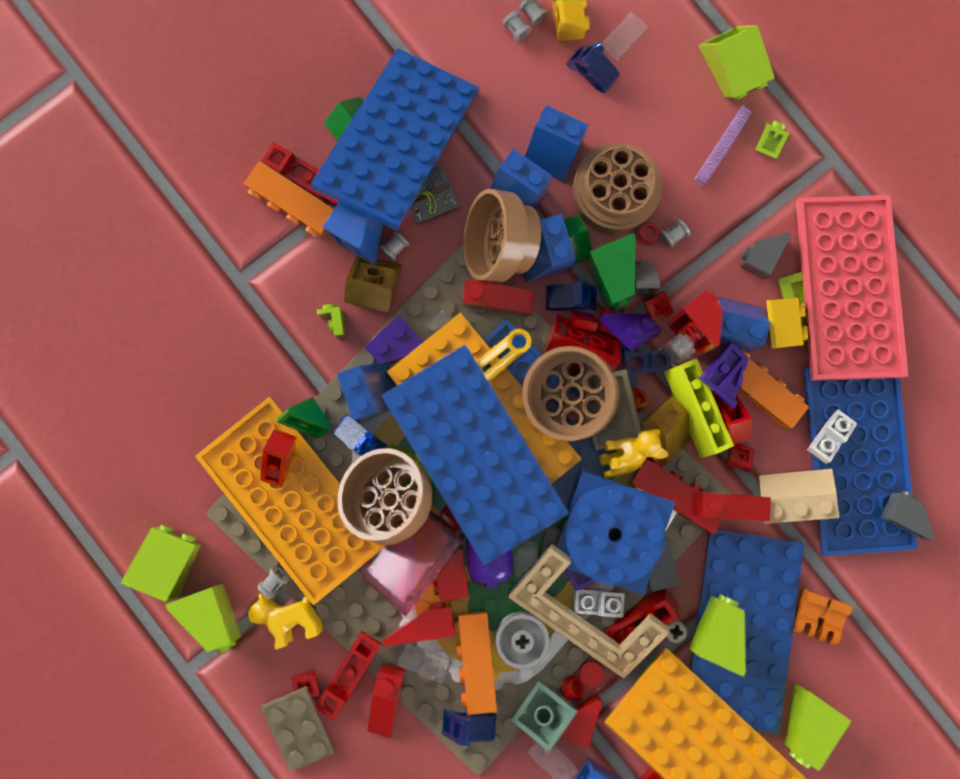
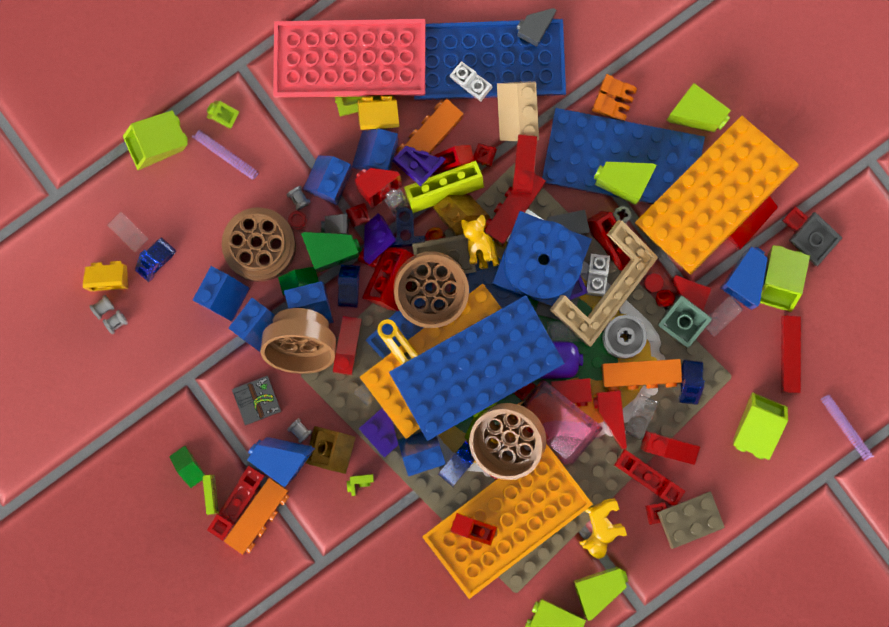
camera: 85 degrees left, 0 degrees up
light grey bush [257,566,289,599] -> none
green slope [277,397,331,438] -> none
blue plate [311,48,479,230] -> none
red tile [570,310,598,331] -> none
dark grey slope [740,232,791,279] -> none
none -> lime tile [203,475,219,515]
none -> blue slope [302,155,353,205]

